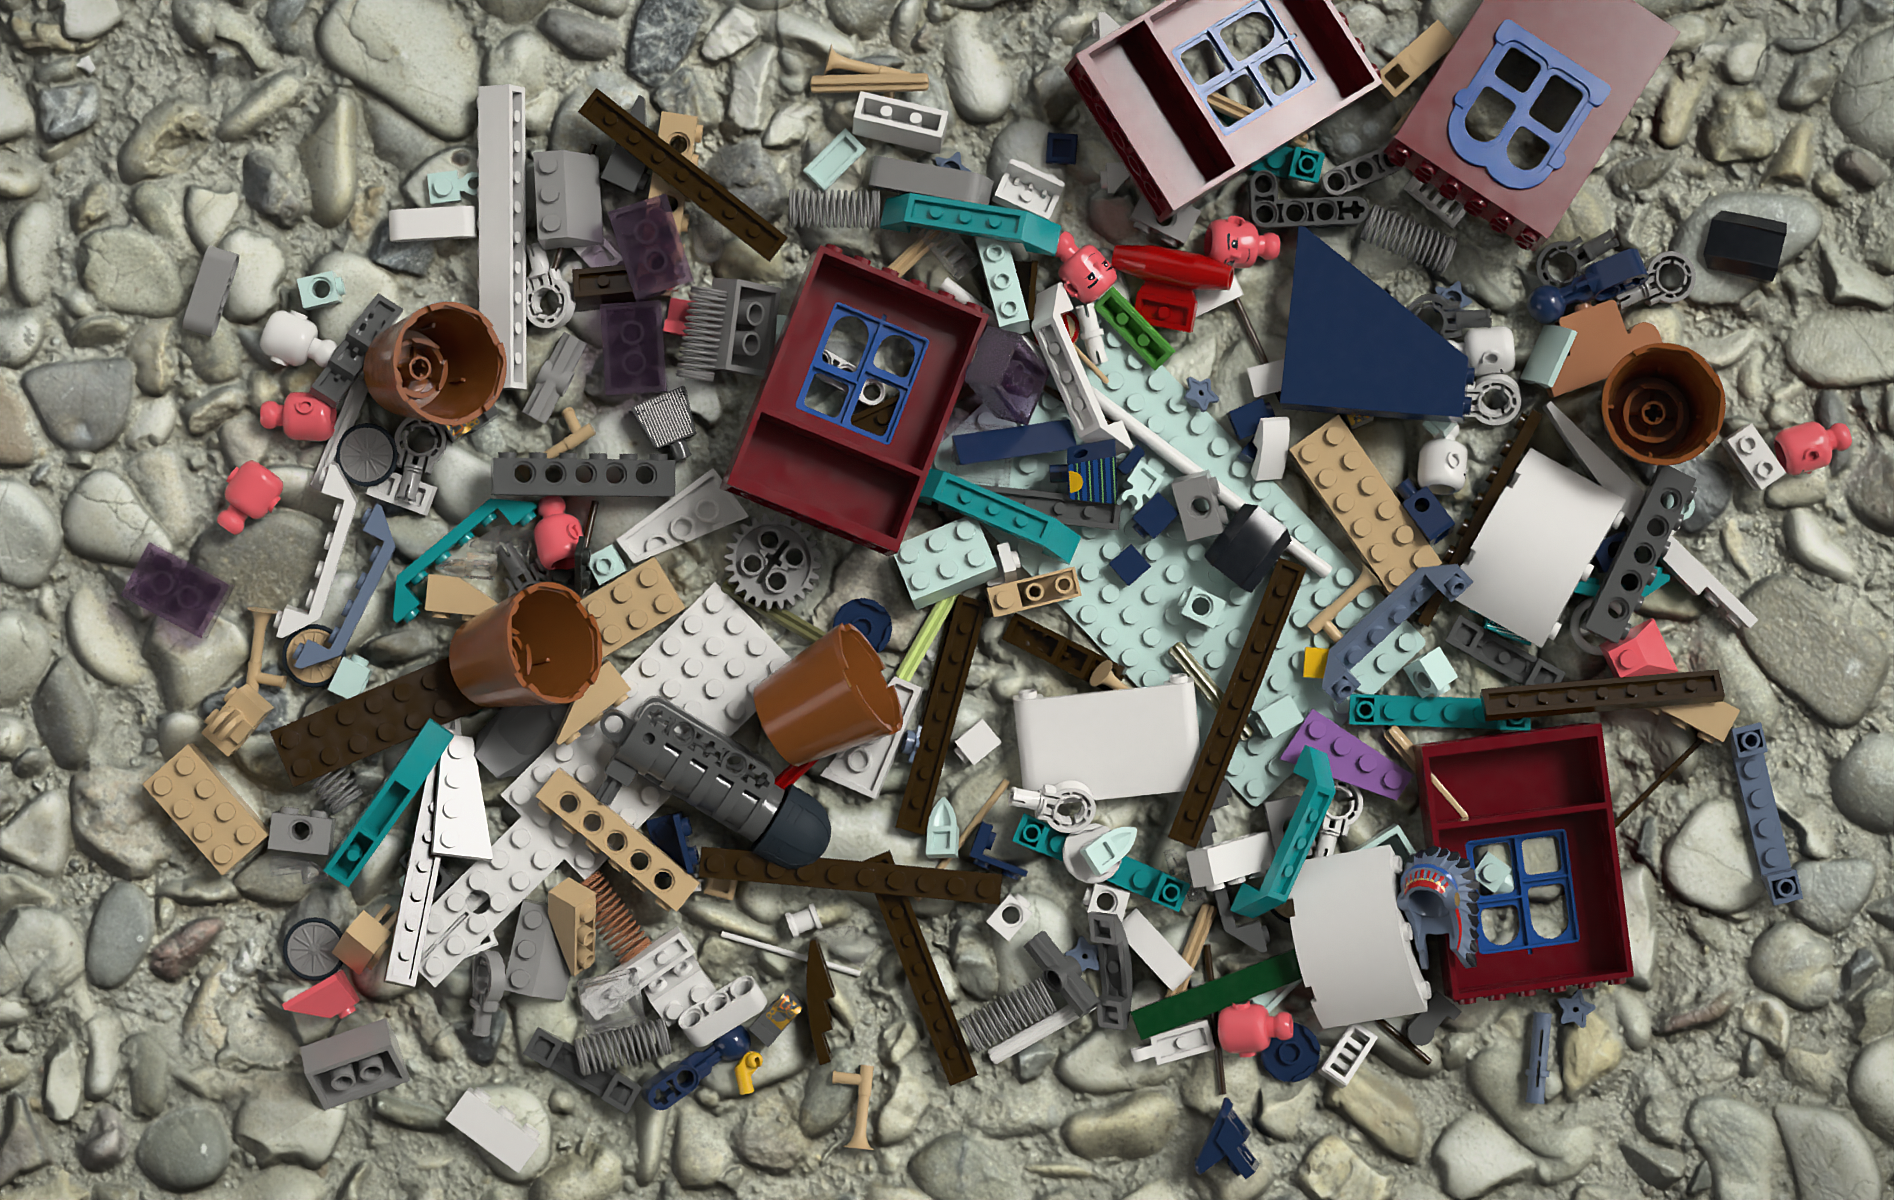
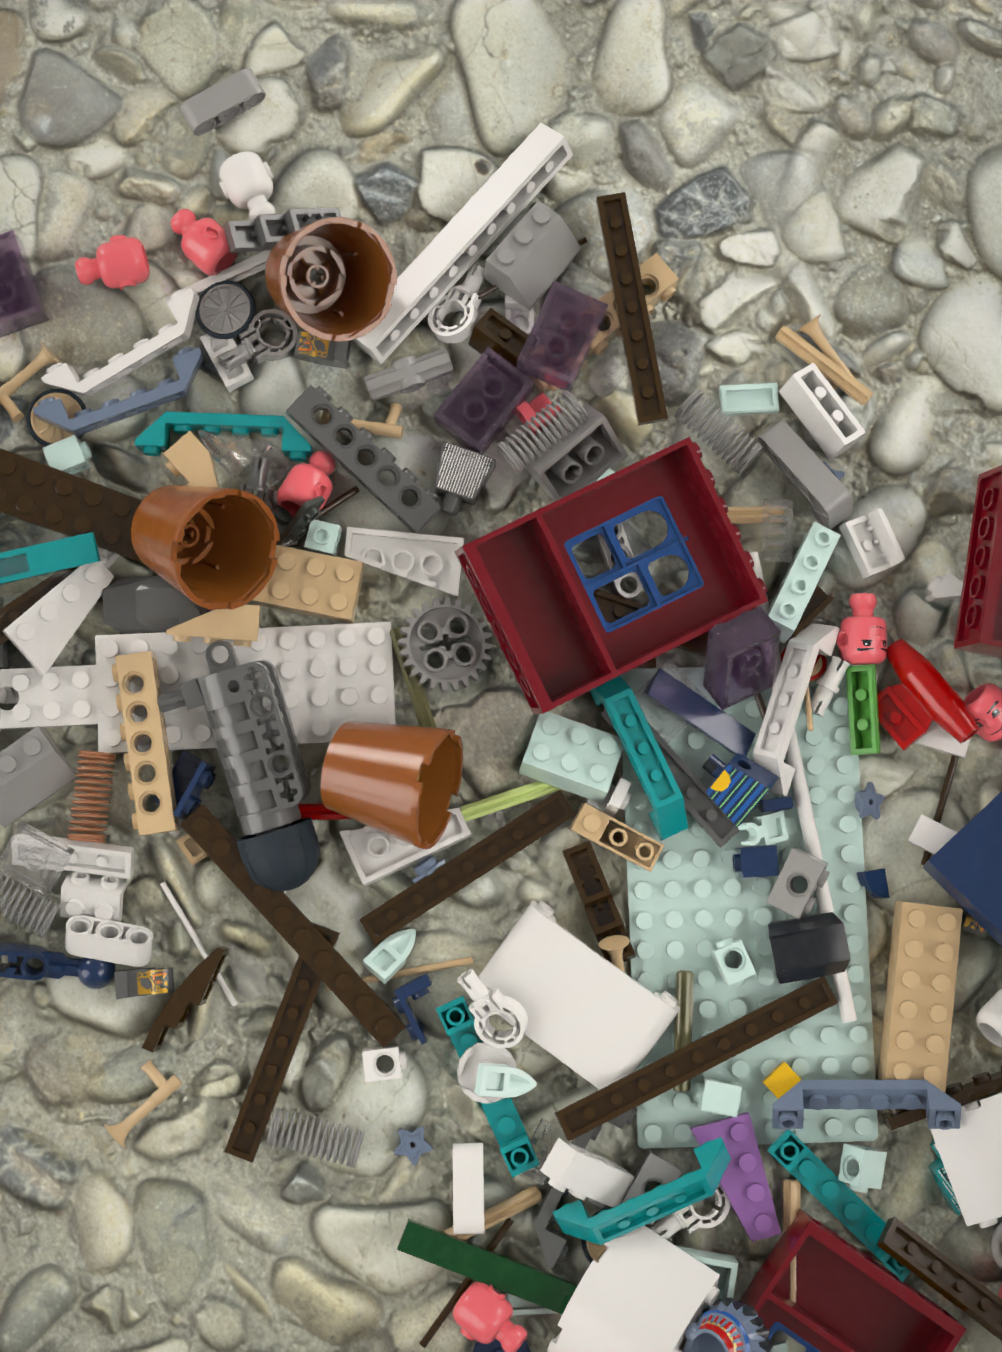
camera: 40 degrees right, 5 degrees down
light aqua brick [297,271,346,311] -> none
white beam [388,206,477,242] -> none
light aqua plate [427,170,479,205] -> none
tan slope [548,877,596,977] -> none
dark grey slope [601,95,650,195] -> none
yellow arm [734,1051,763,1095] -> none
white bush [785,903,823,939] -> none
dark blue tile [832,598,892,653] -> none
teal slope [880,193,1062,256] -> none
dark brown piece [913,620,951,760] -> none
white brick [954,719,1002,765] -> none
white axle [988,1005,1097,1064] -> none
dark grey piece [1023,931,1101,1017] -> none
dark blue tile [1046,132,1078,166] -> none
white brick [1082,883,1130,922] -> none
dark grey slope [1088,911,1132,1031] -> none
dark blue tile [1109,544,1151,586] -> none
light grey brick [1129,195,1201,248] -> none
white plate [1130,1019,1215,1065] -> none
dark blue brick [1226,398,1275,441] -> none
white slope [1250,416,1290,481] -> none
tan piece [1306,563,1383,643] -> none
dark blue torso [1395,478,1455,547] -> none
dark grey slope [1445,615,1566,685] -> none

